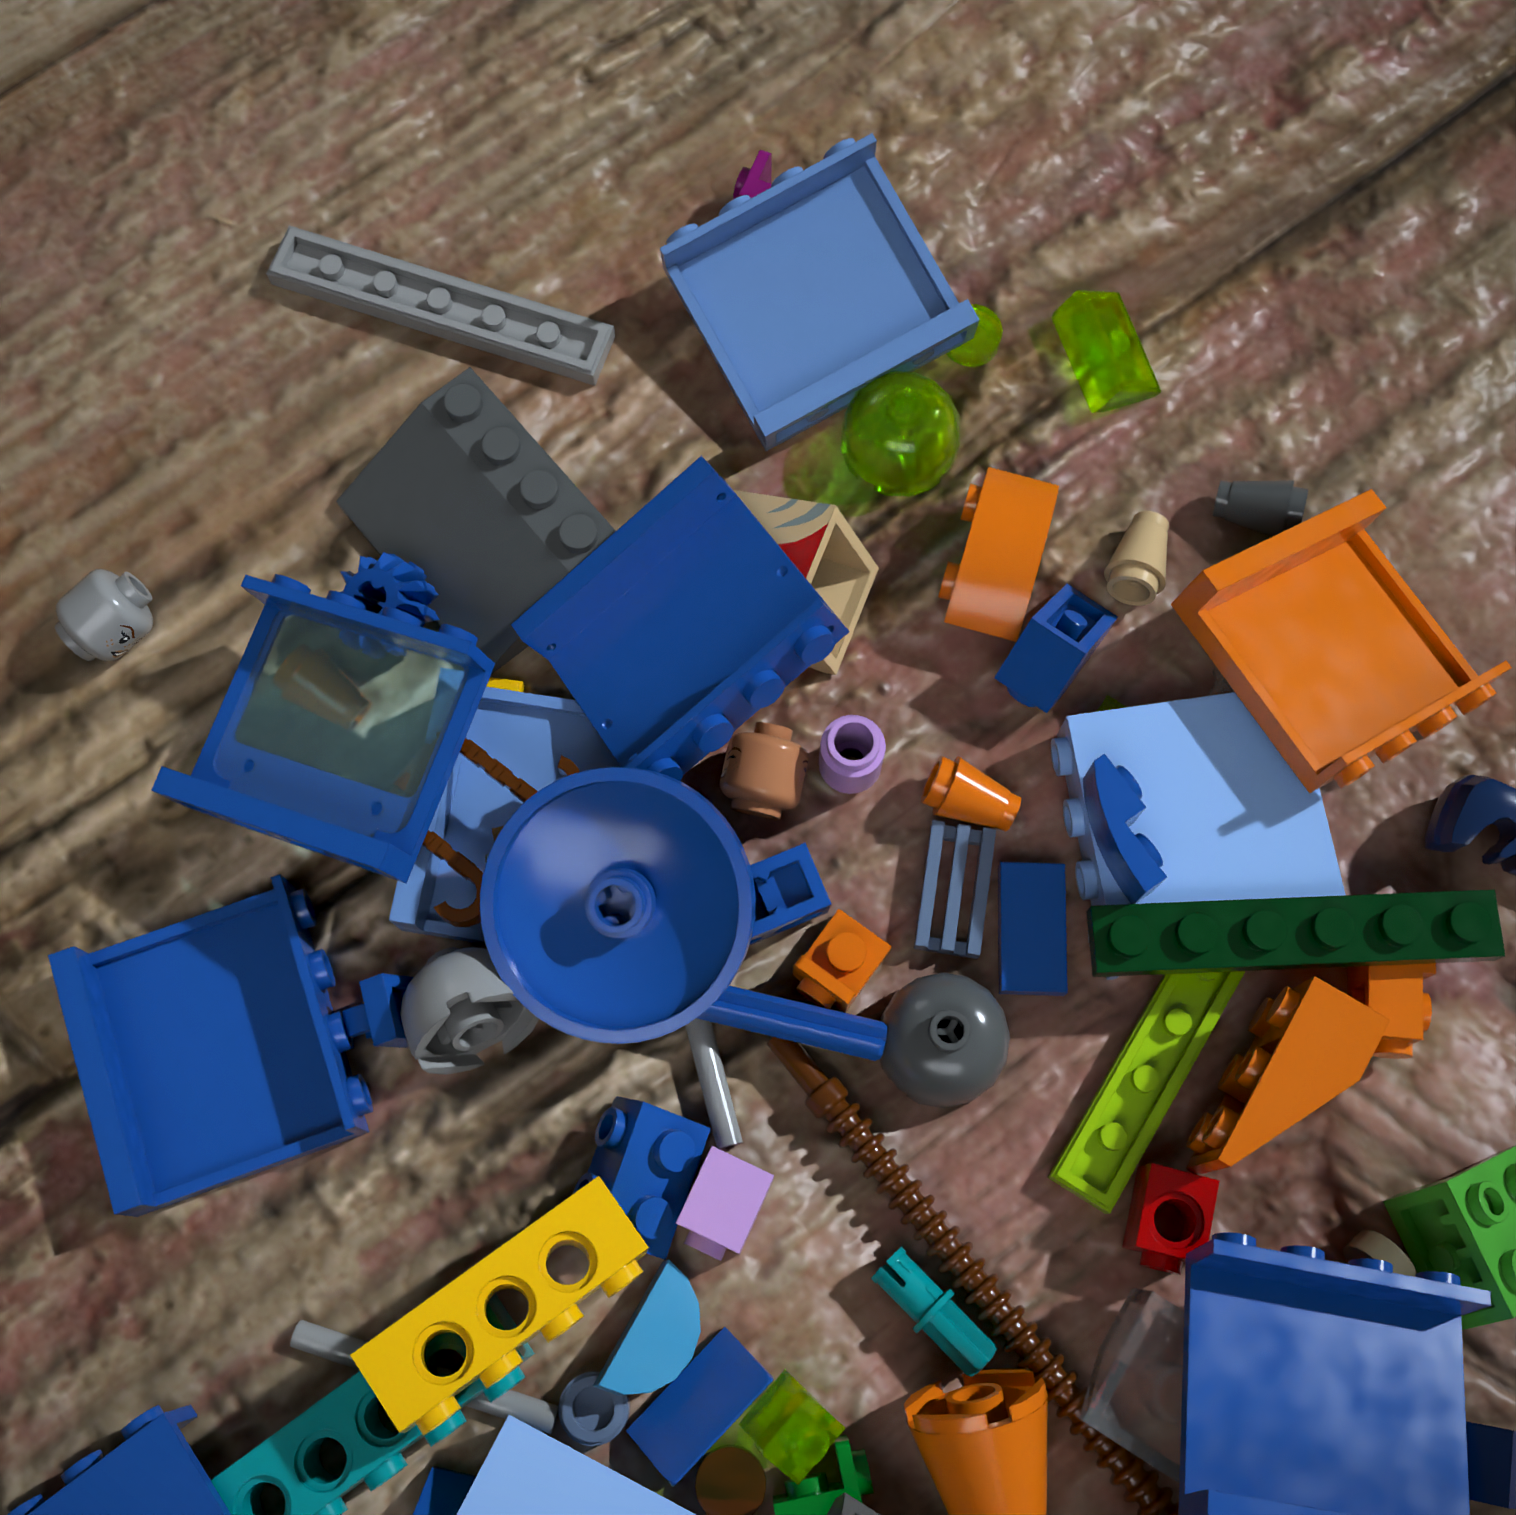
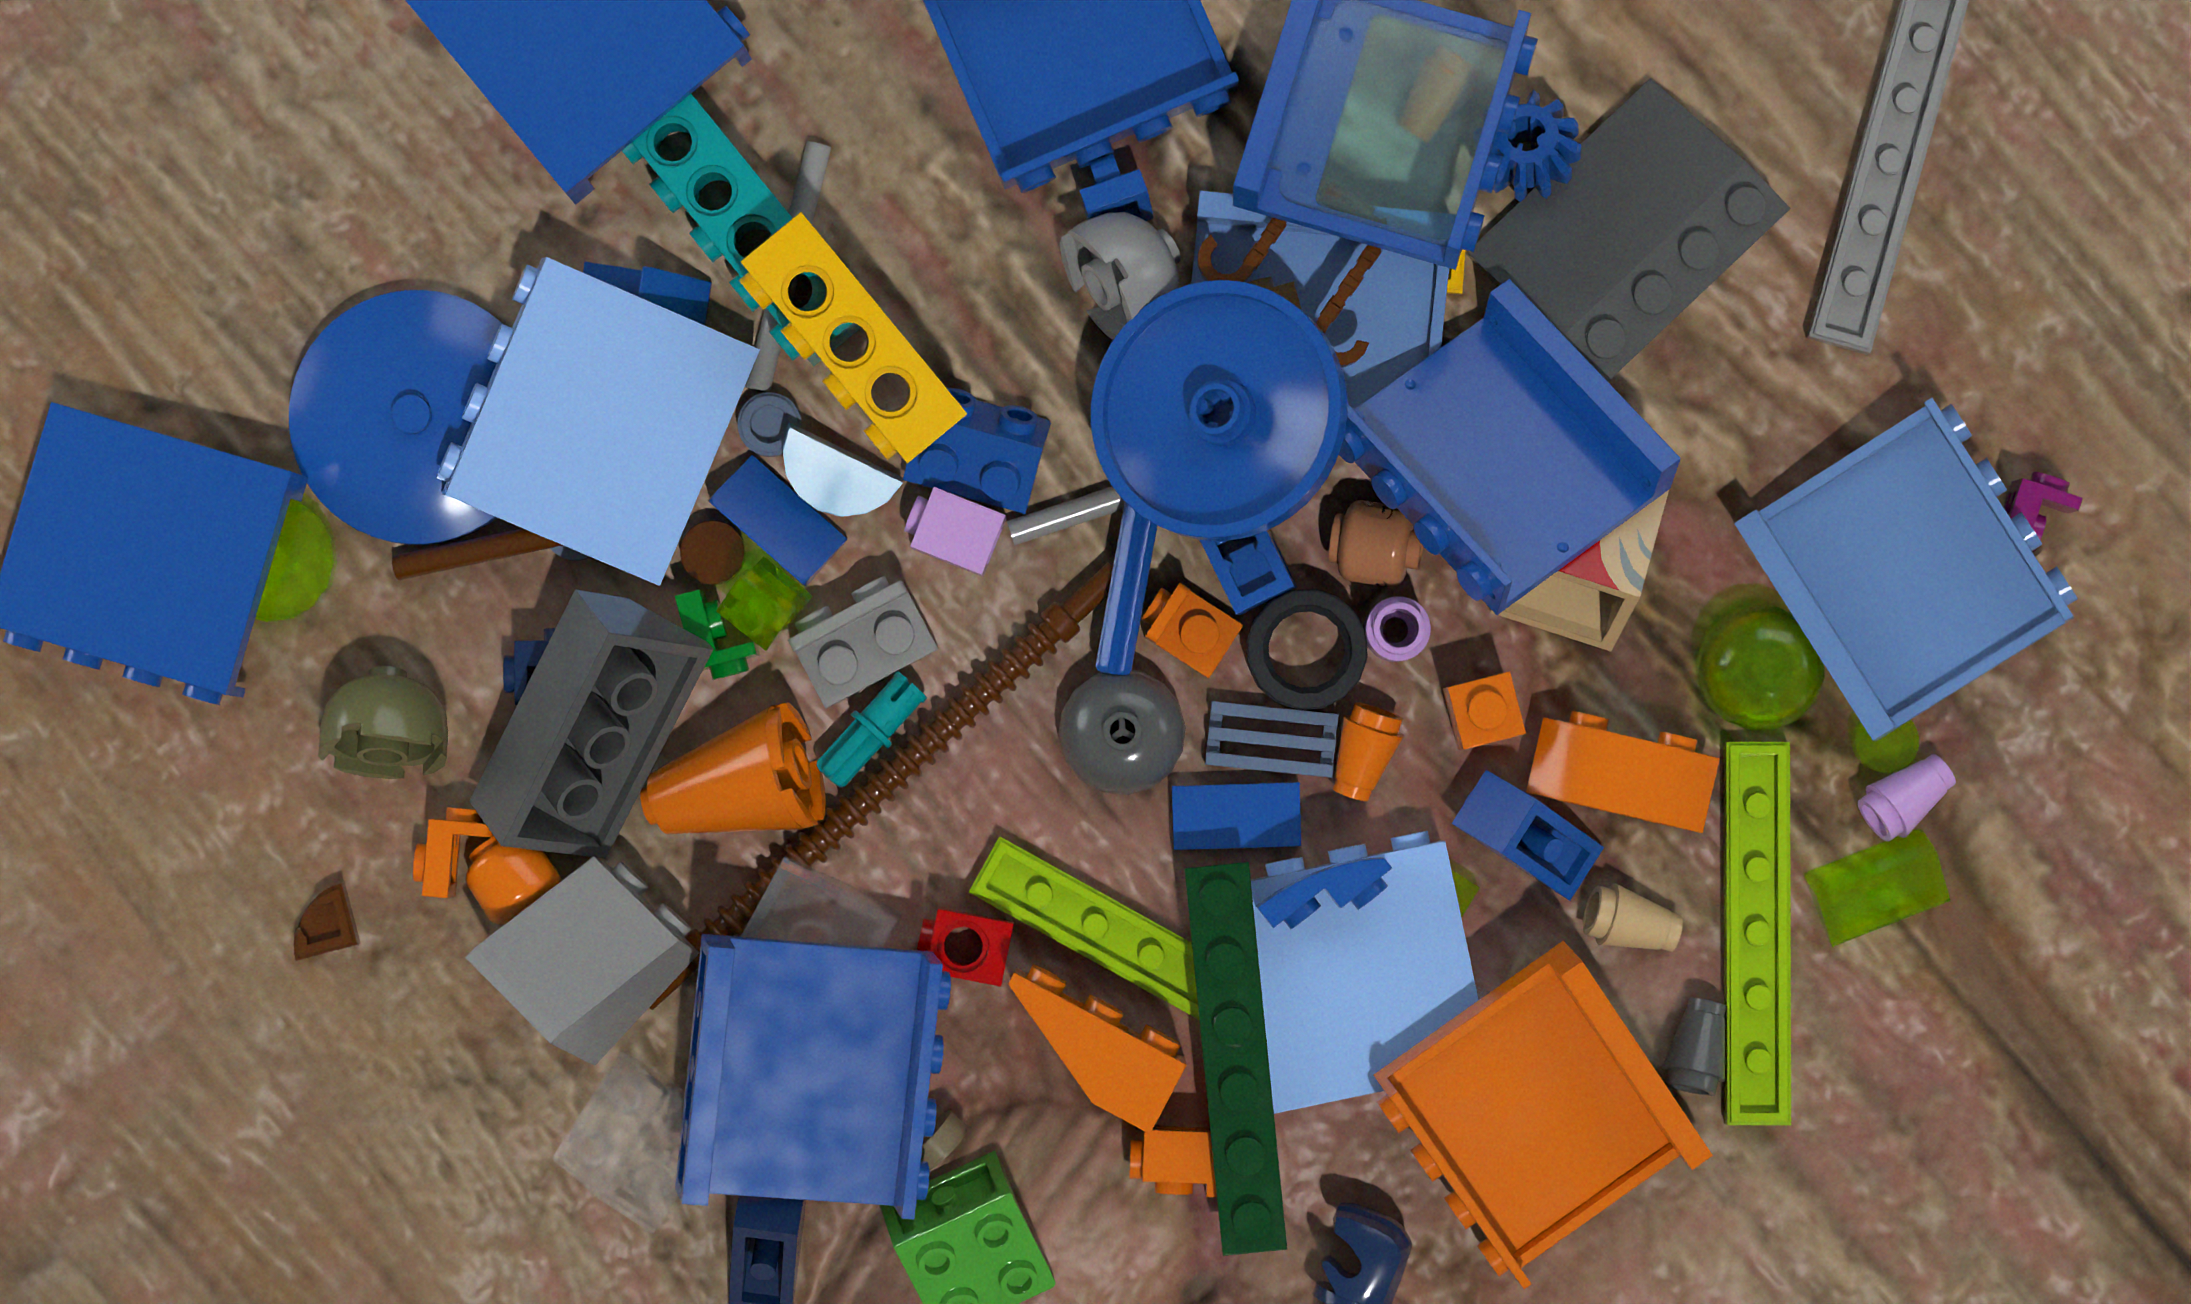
camera: 85 degrees right, 15 degrees up
none -> light grey bracket [788,576,939,709]
none -> black tyre [1246,589,1368,710]
none -> orange brick [1442,671,1526,750]
none -> lime tile [1723,742,1791,1125]
none -> lavender cone [1858,754,1956,842]

